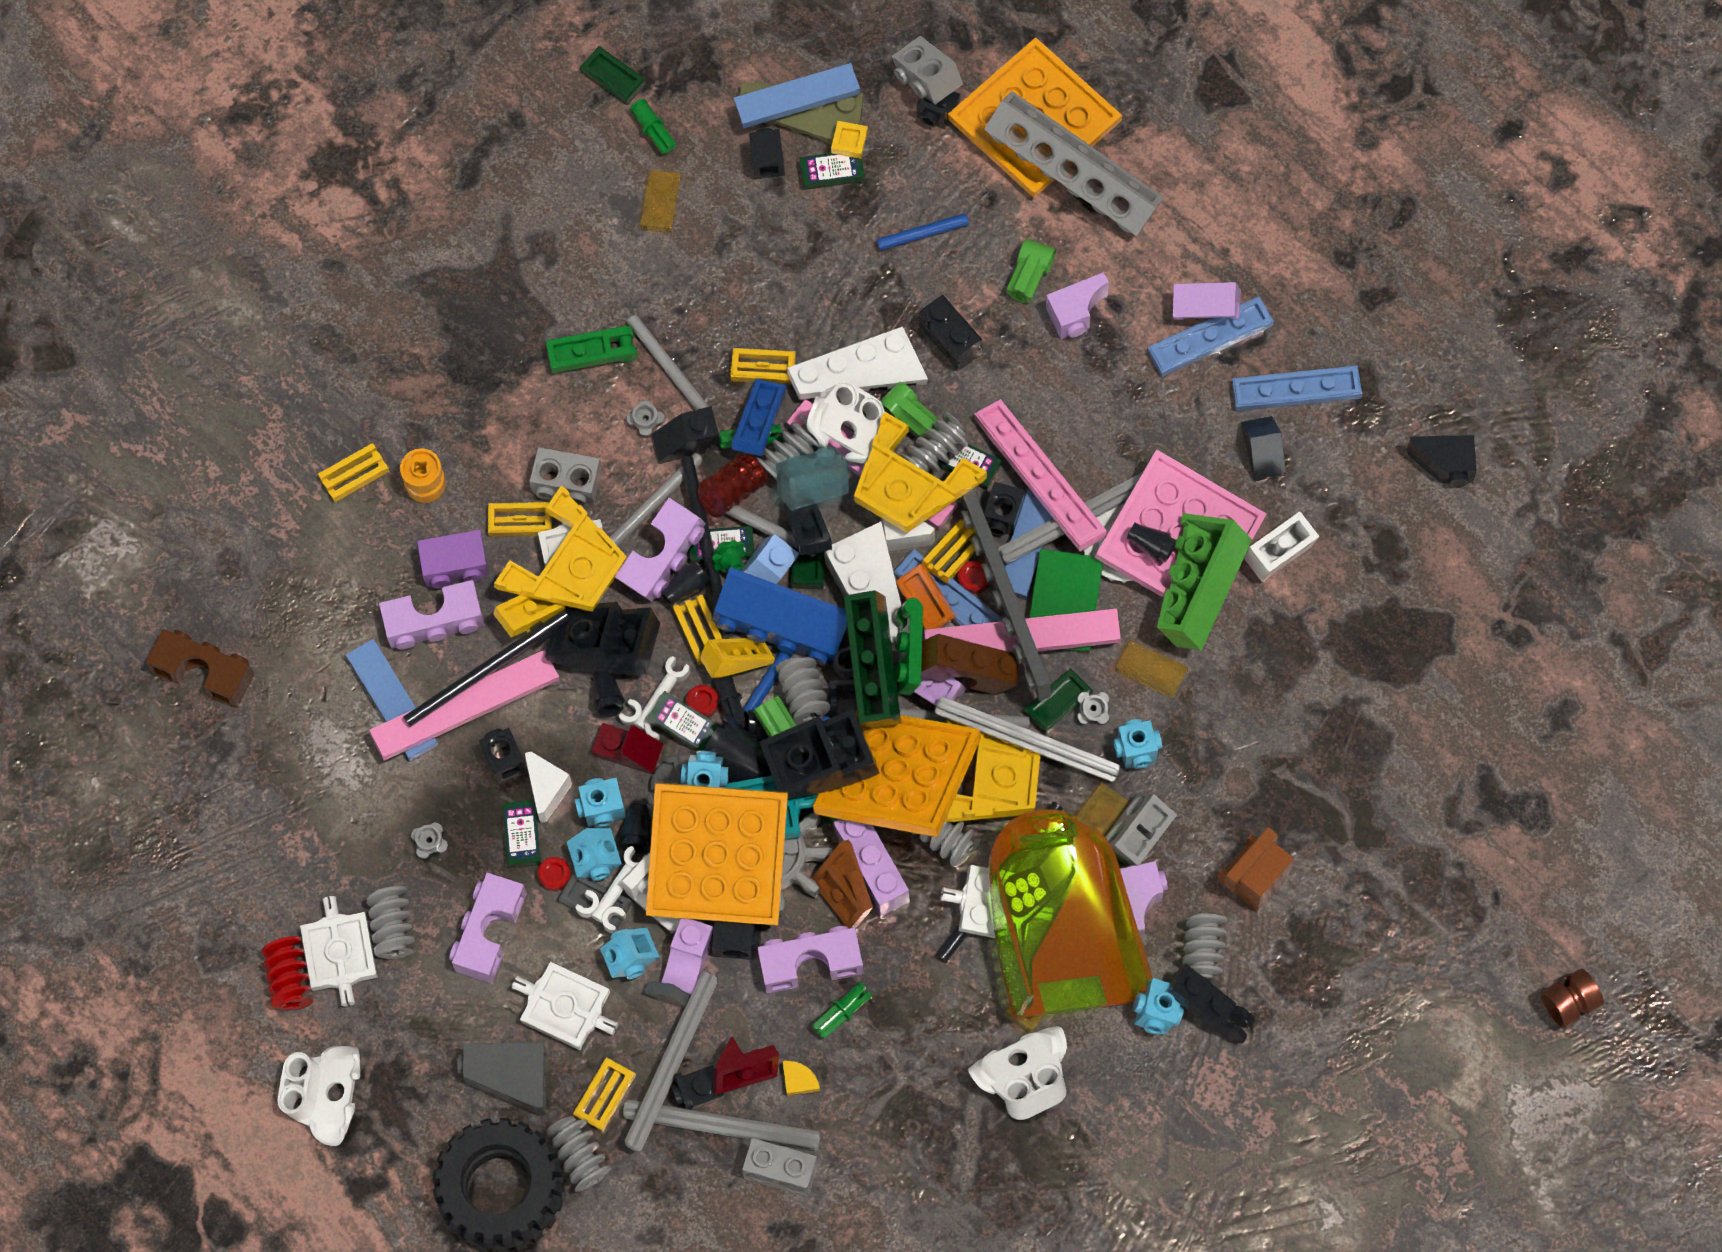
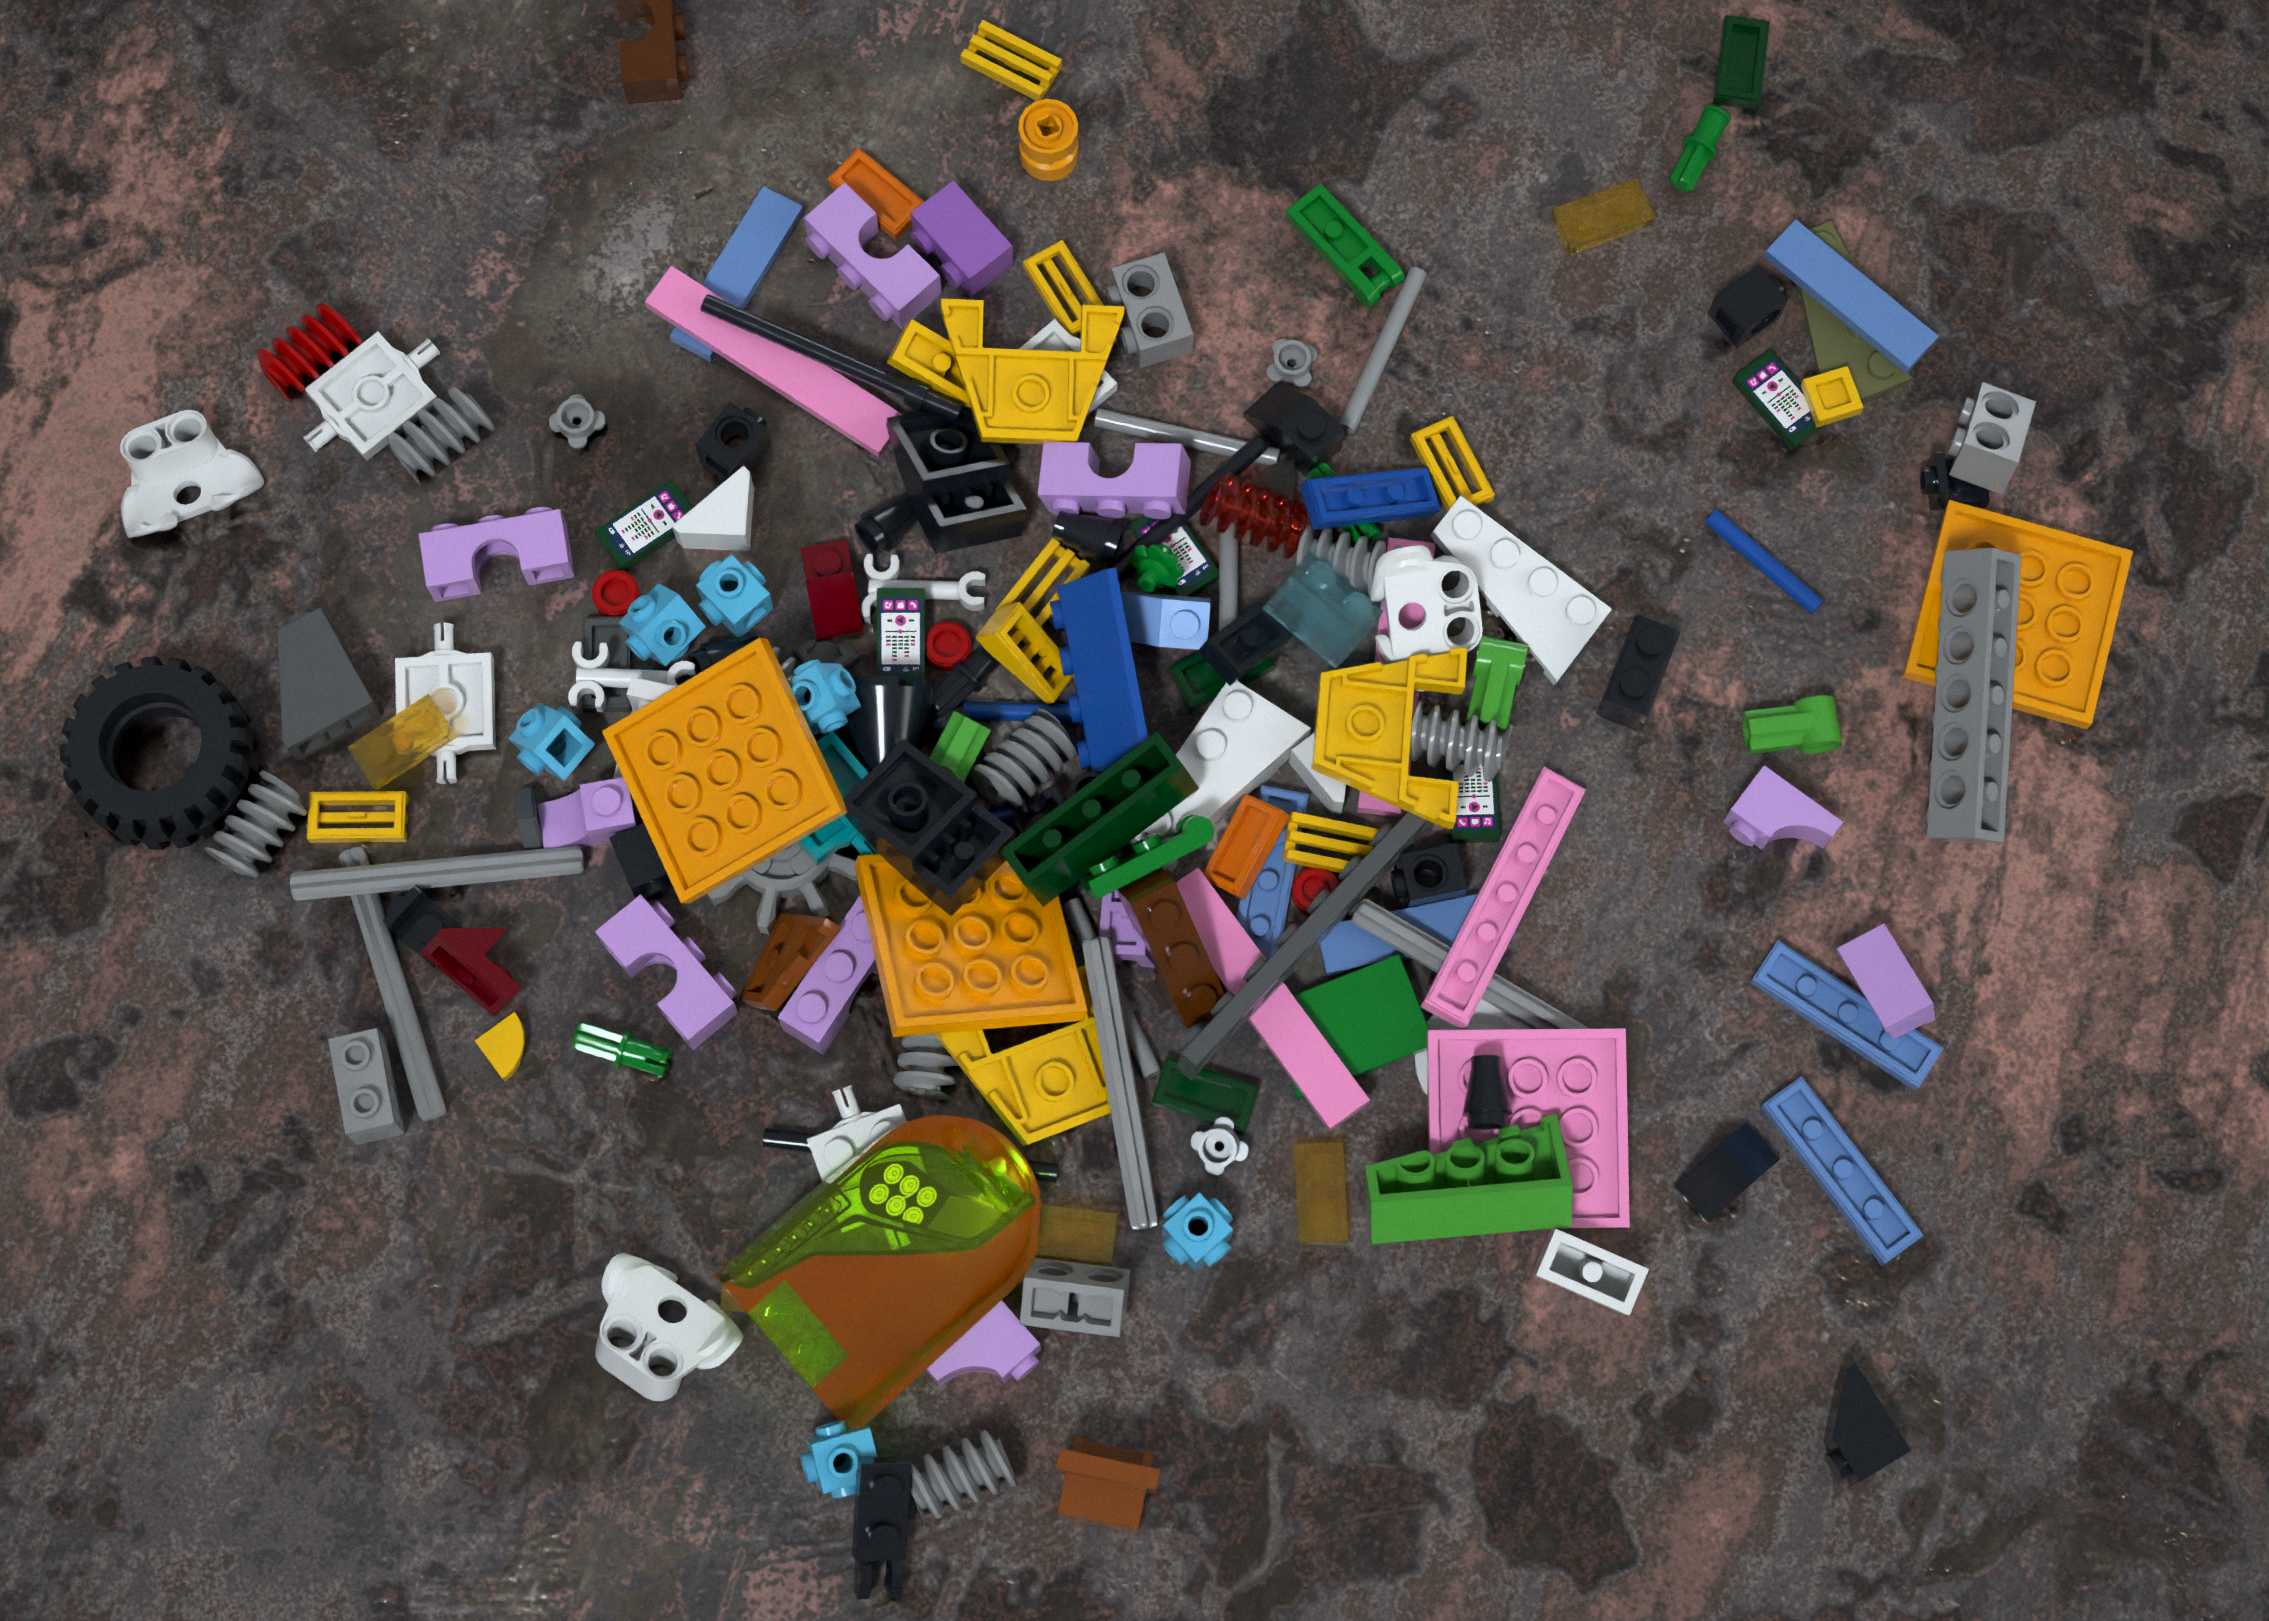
camera: 55 degrees right, 5 degrees up
none -> clear yellow plate [348,694,458,790]
none -> orange tile [827,147,924,241]

